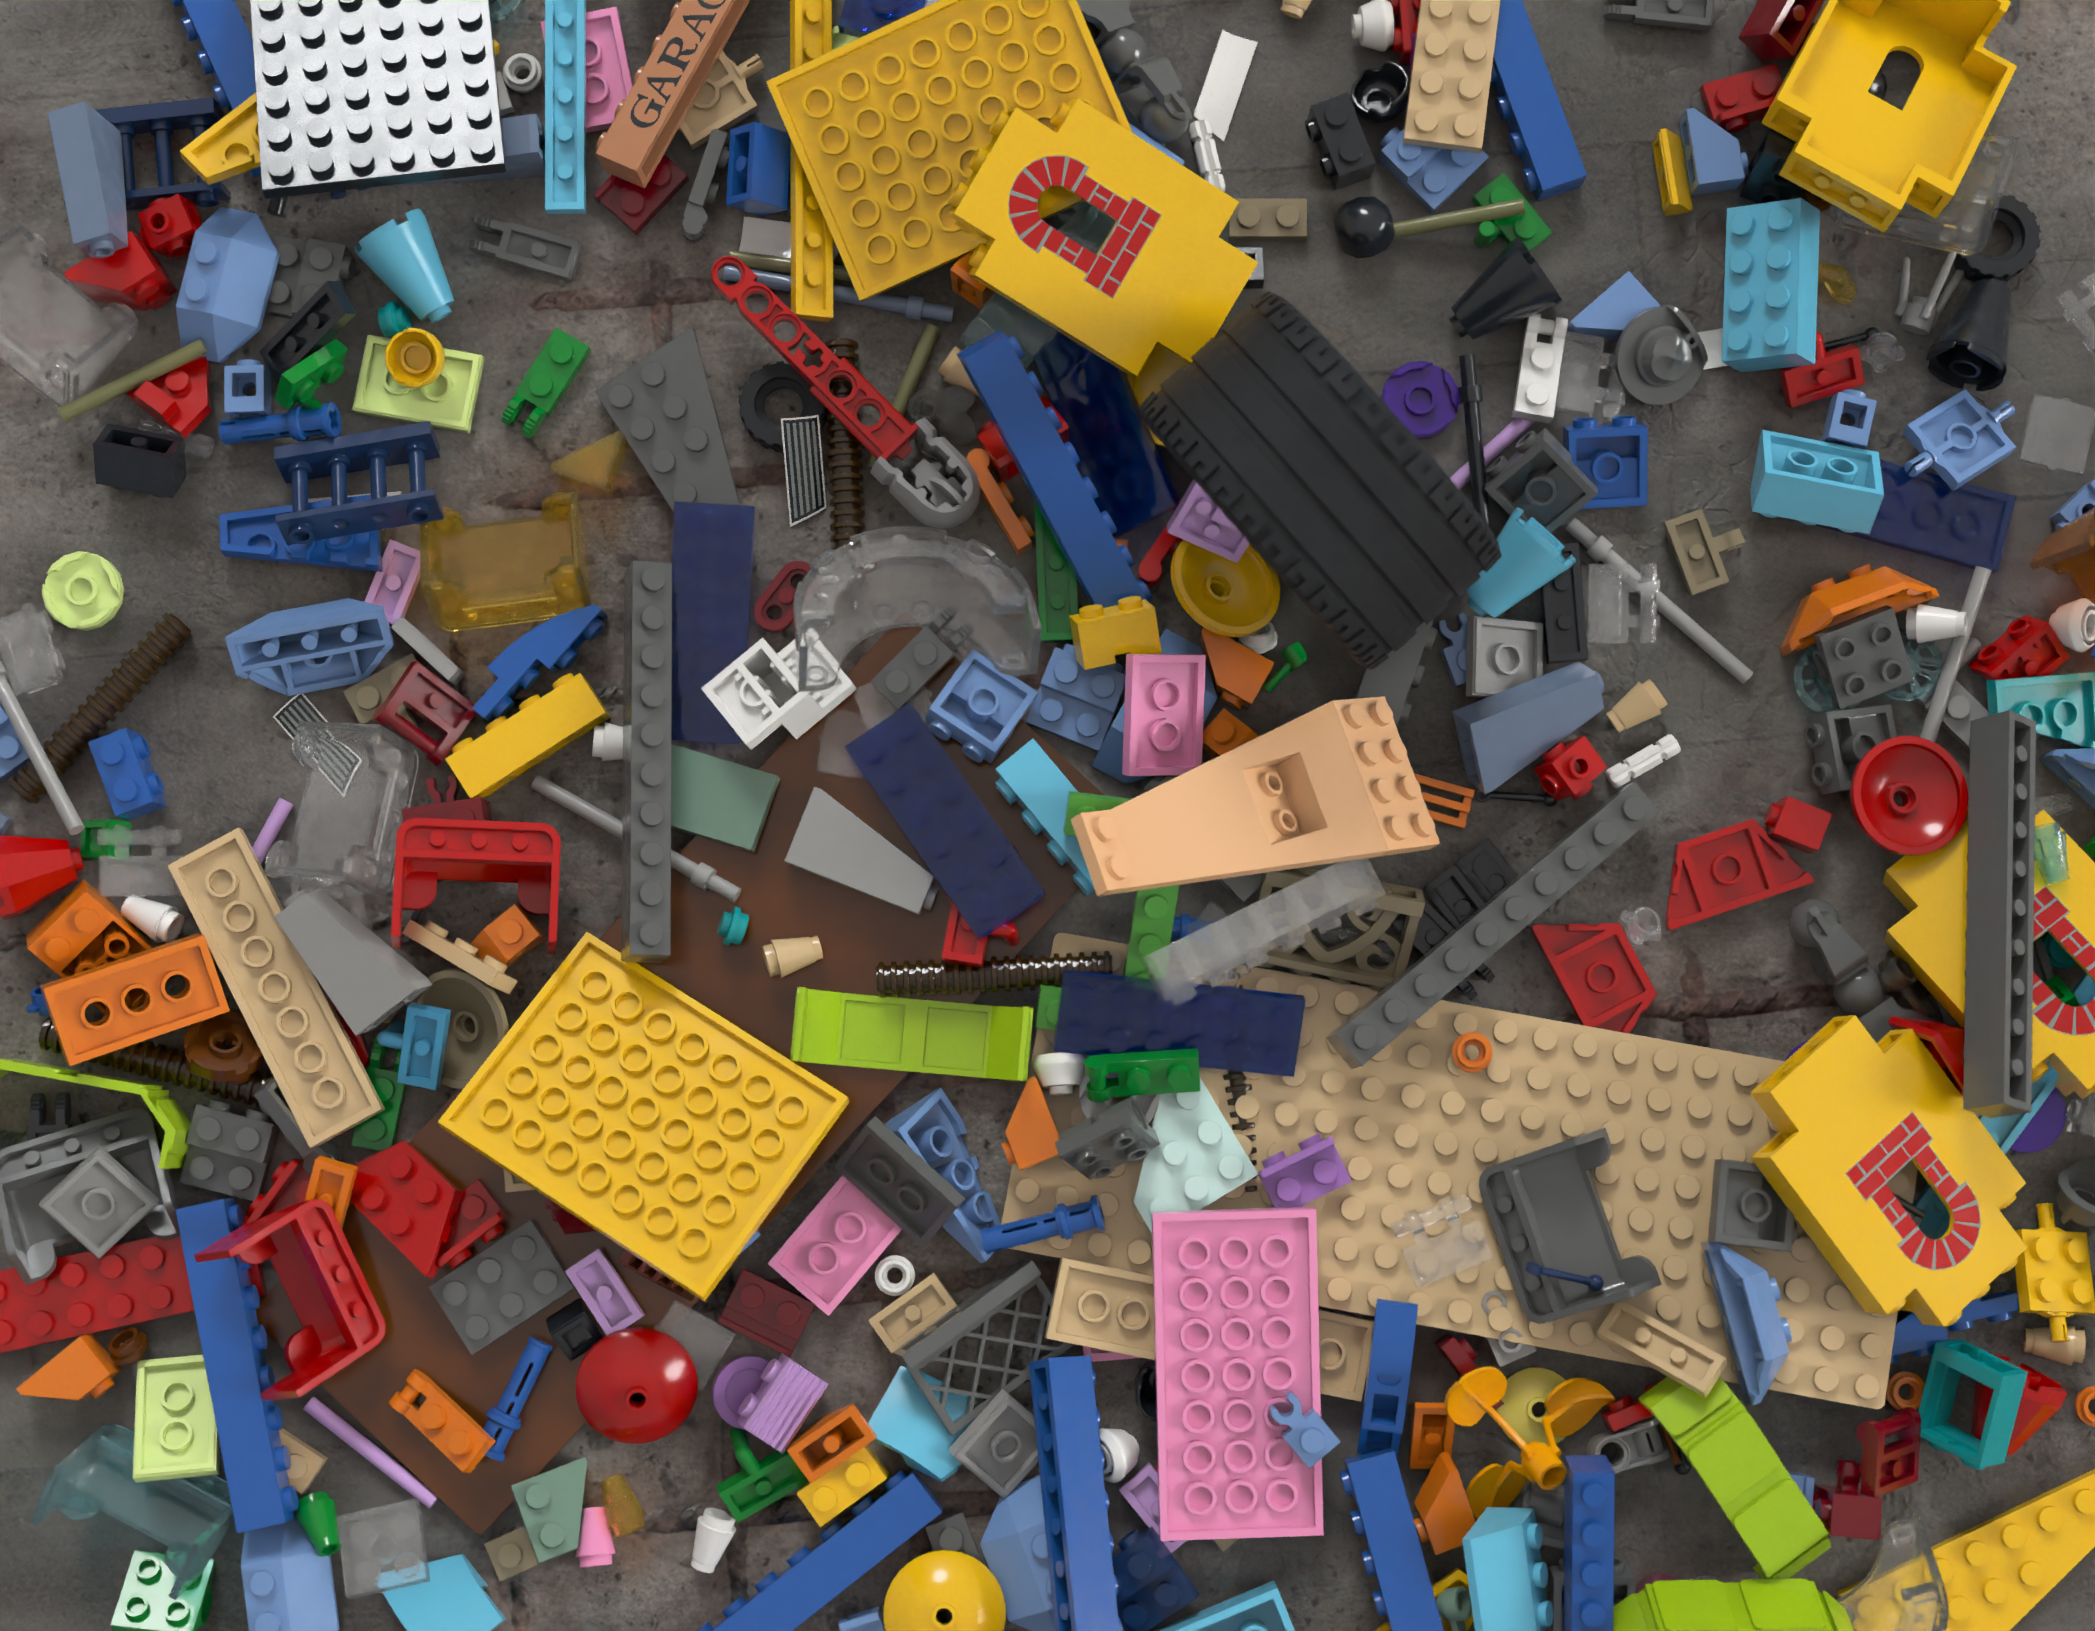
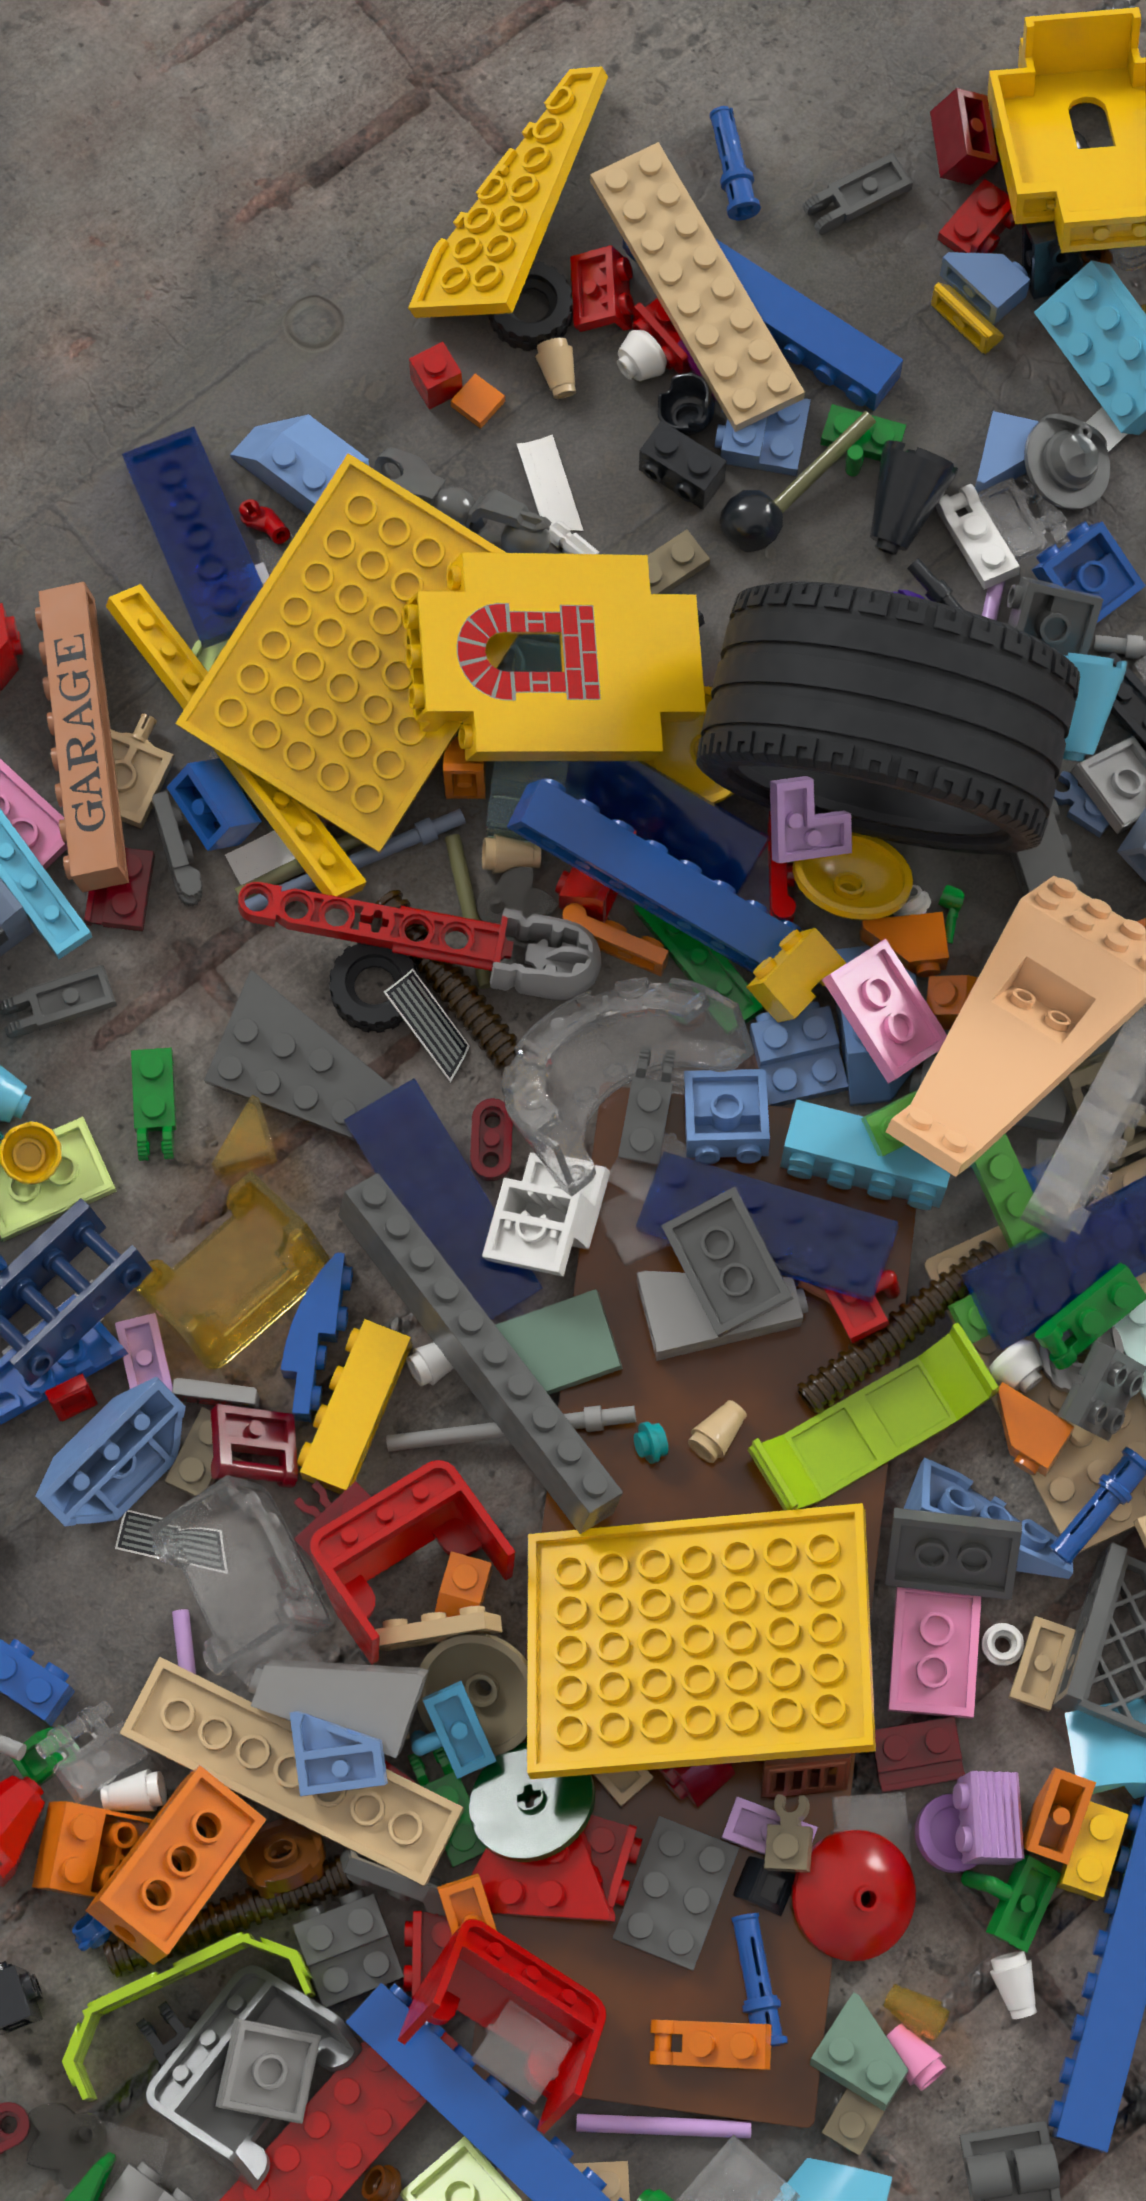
camera: 35 degrees left, 10 degrees down
none -> red tile [45,1373,98,1422]
none -> medium blue wing [289,1711,388,1796]
none -> piece [469,1742,595,1862]
none -> clear piece [471,2000,572,2105]
none -> dark grey plate [661,1186,794,1338]
none -> dark tan plate [764,1794,813,1873]

